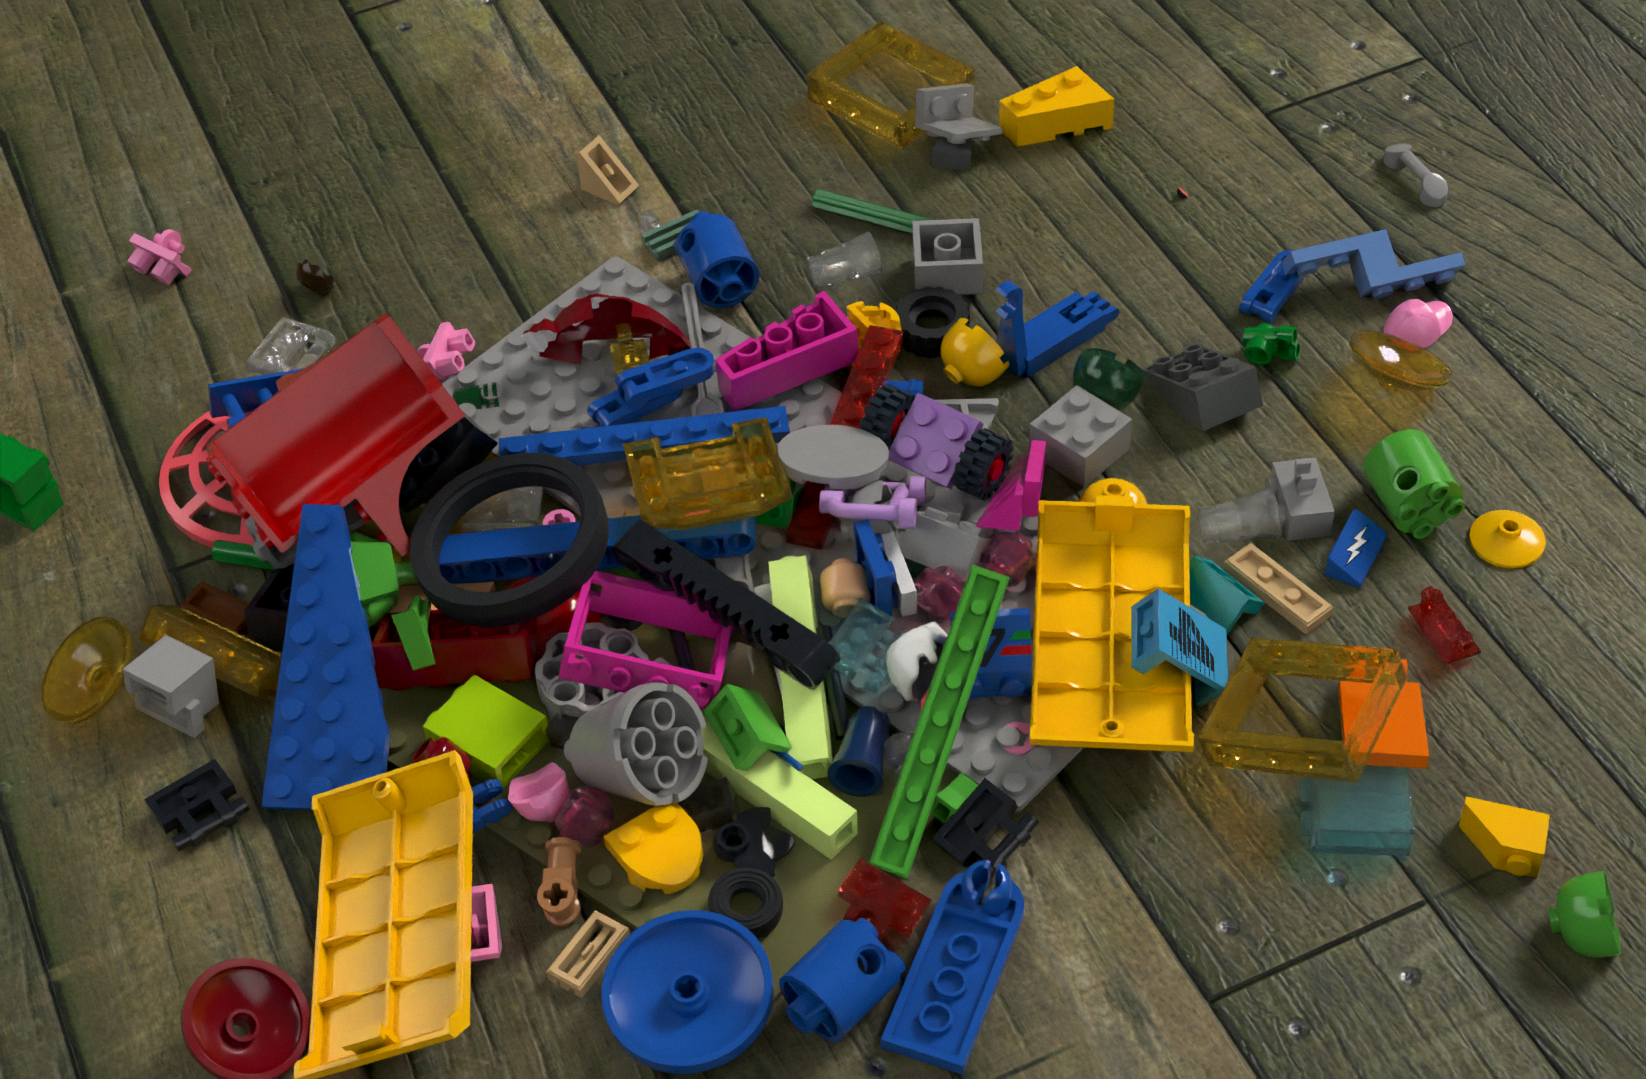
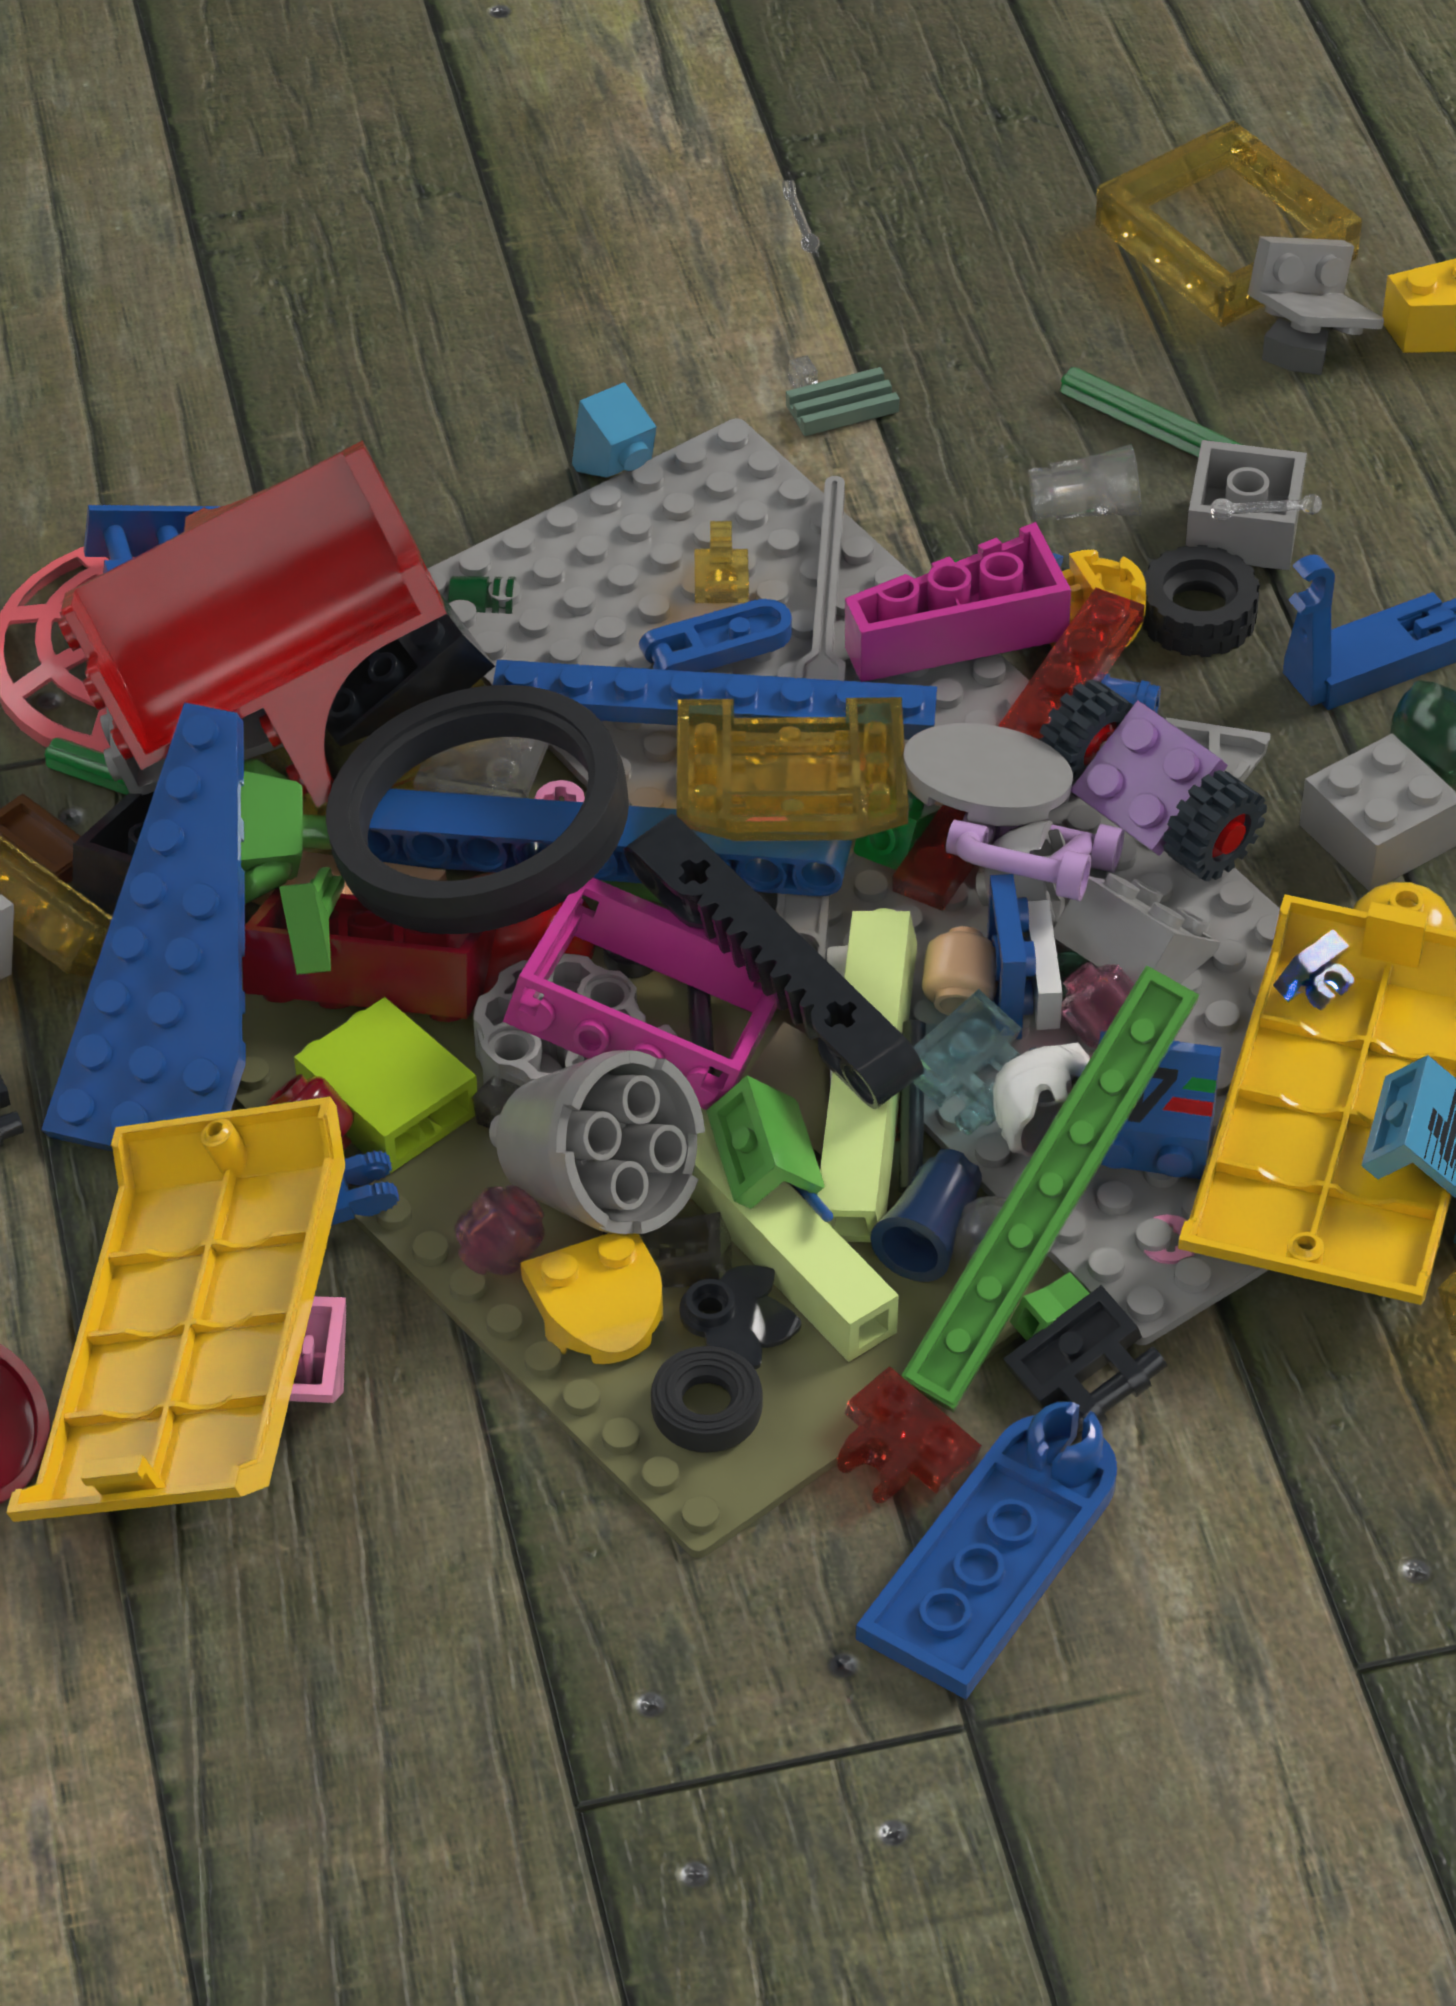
camera: 10 degrees right, 0 degrees up
bright pink hips [127,229,192,286] -> none
clear plate [246,317,336,375] -> none
dark brown plate [296,259,335,295] -> none
bright pink hips [417,322,475,384] -> none
bright pink piece [508,762,570,823] -> none
dark red animal [522,293,691,365] -> none
medium nougat connector [537,837,582,927] -> none
tan tile [546,910,630,998] -> none
tan slope [576,135,640,205] -> none
blue dish [601,910,774,1074] -> none
blue plate [615,348,715,410] -> none
blue cylinder [674,211,759,309] -> none
blue cylinder [779,918,905,1042] -> none
yellow cylinder [940,318,1010,387] -> none
dark pink wedge [976,440,1046,531] -> none
clear pink head [980,532,1036,587] -> none
none -> dark azure slope [572,382,657,477]
none -> clear hinge [782,180,820,253]
none -> clear hinge [1211,494,1322,521]
none -> clear blue tile [1273,929,1355,1010]

